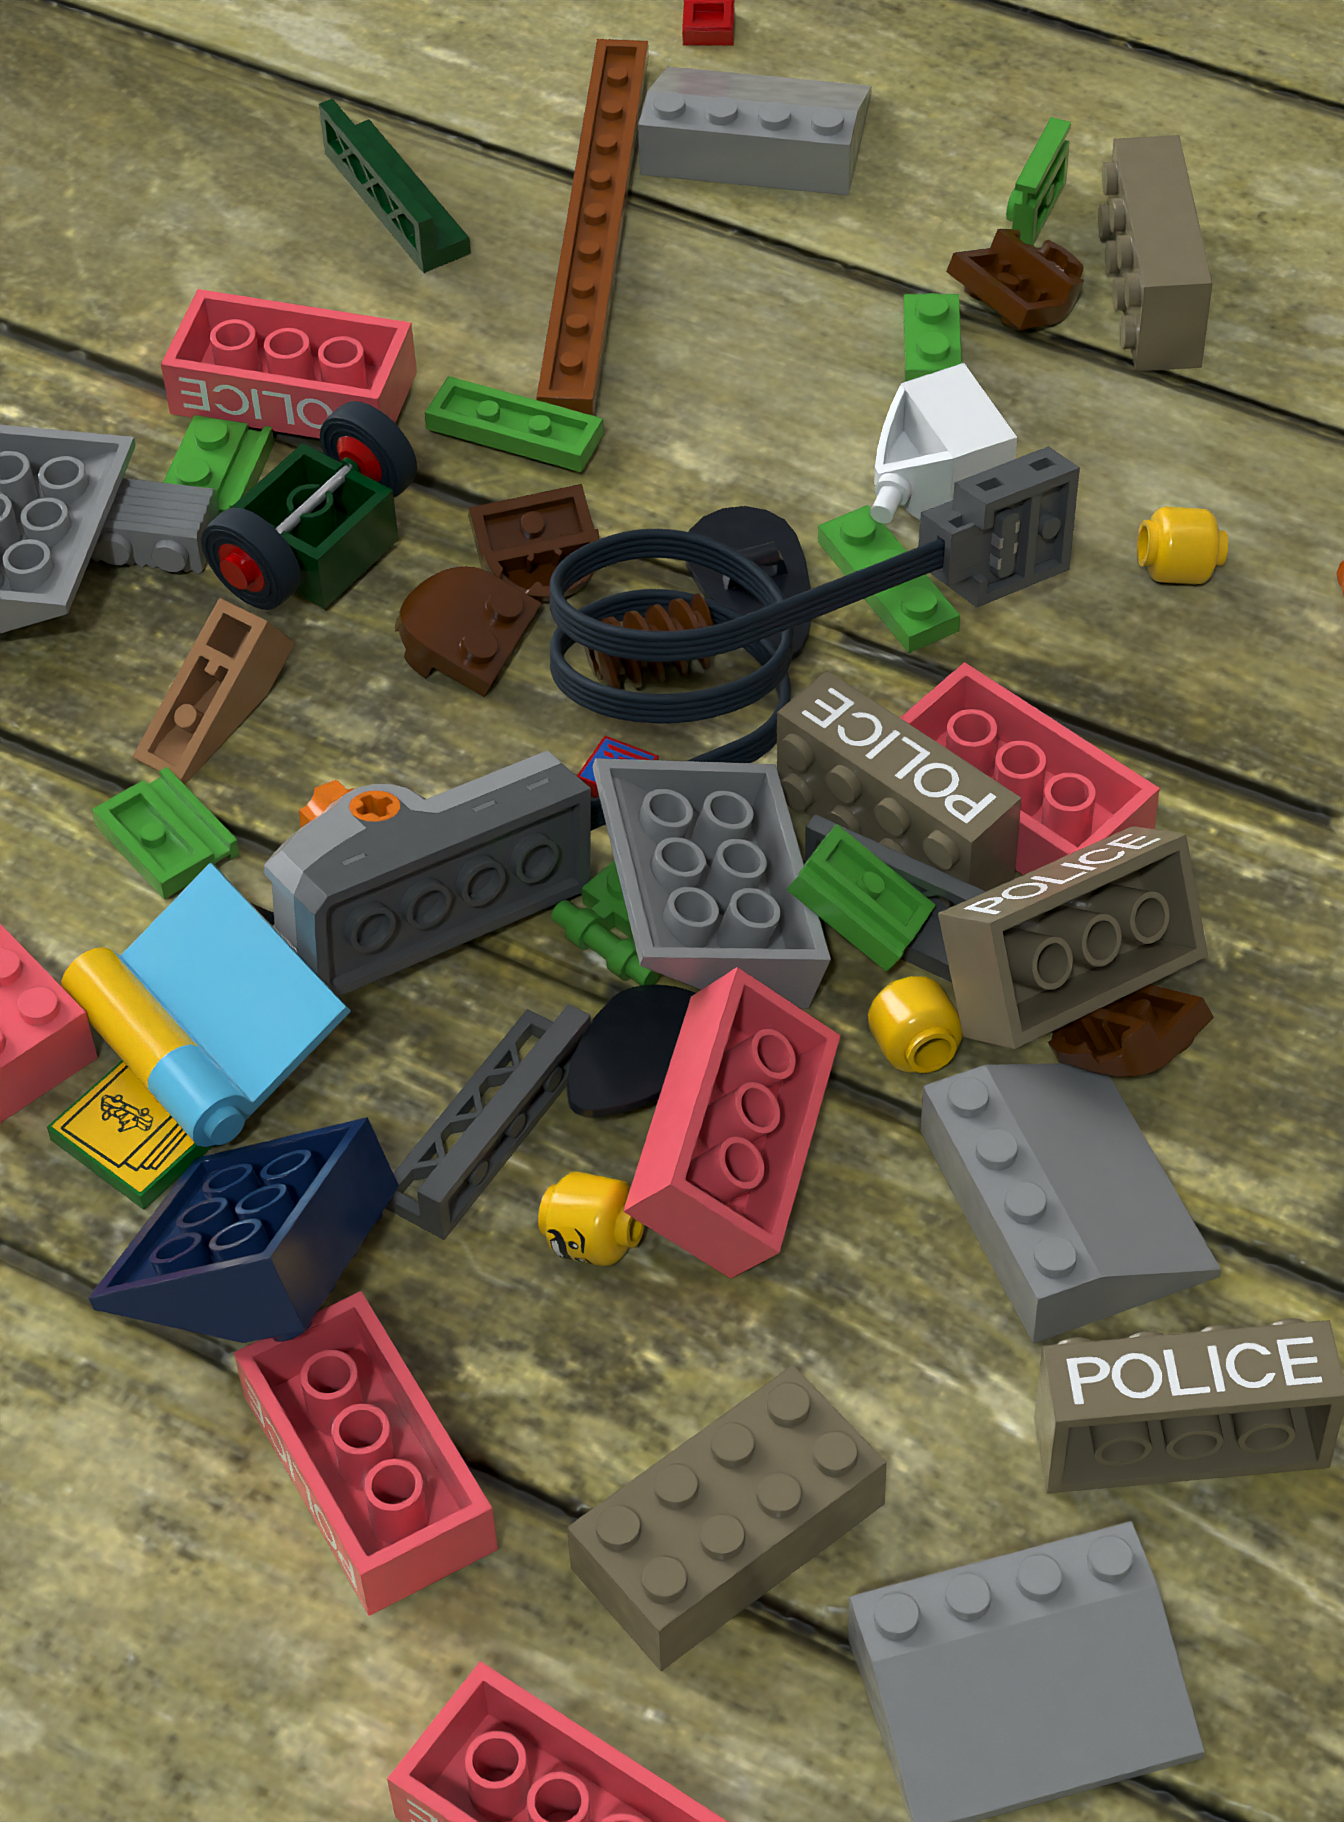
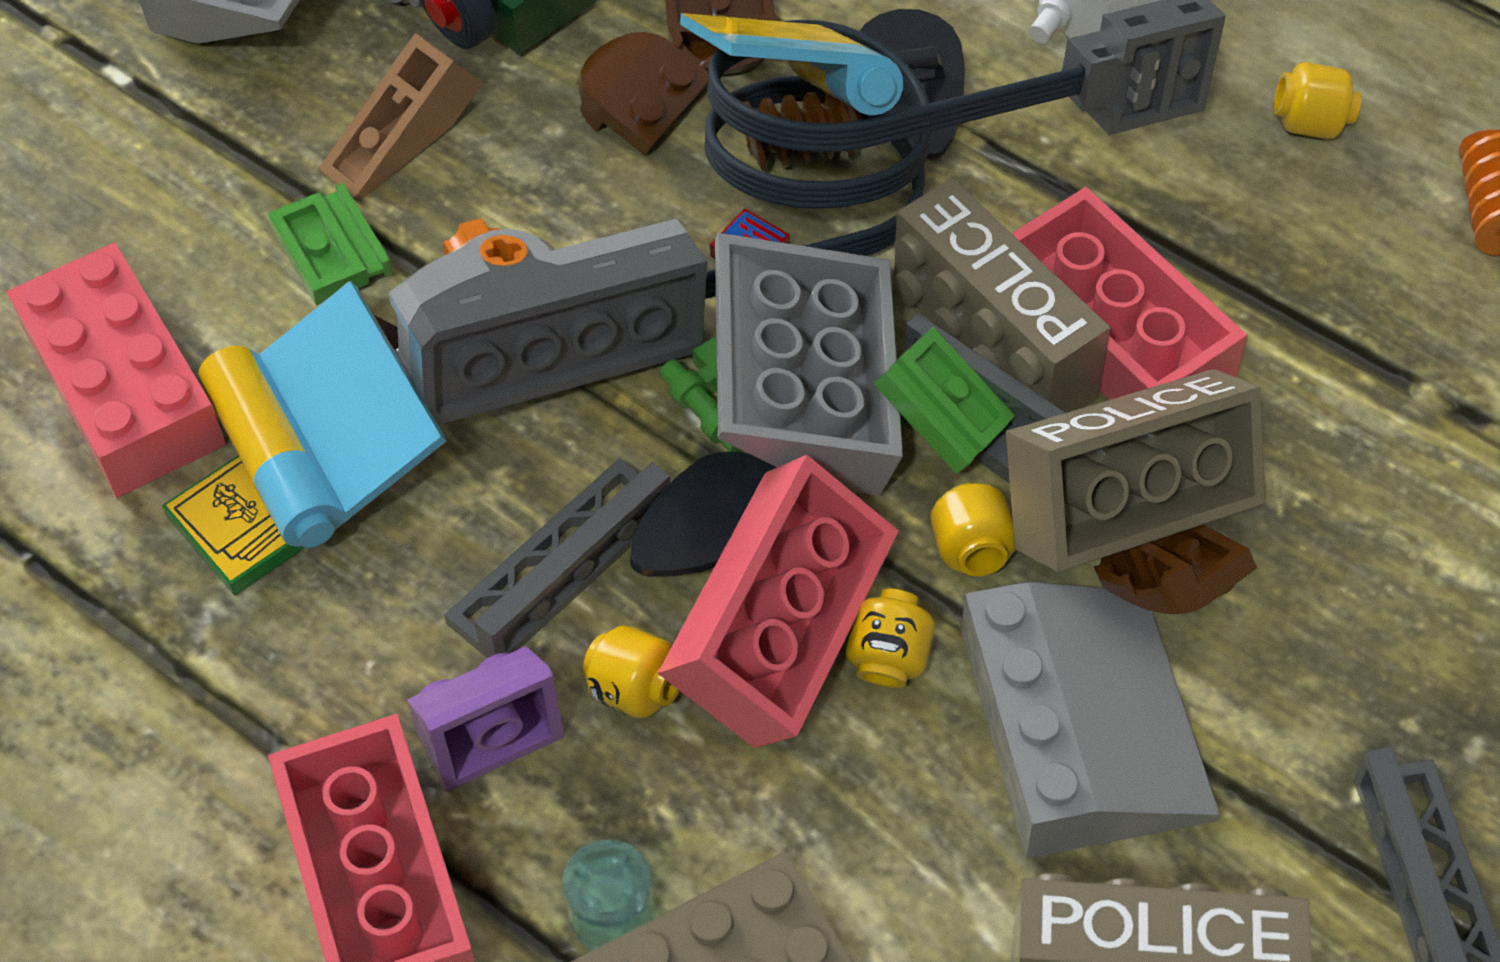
camera: 10 degrees right, 5 degrees up
dark blue slope [88,1117,399,1343] -> none
bright green plate [818,505,960,653] -> none
none -> medium lavender slope [407,646,564,792]
none -> clear light blue piece [562,839,655,950]
none -> medium azure door [680,13,903,116]
none -> yellow head [845,588,935,688]

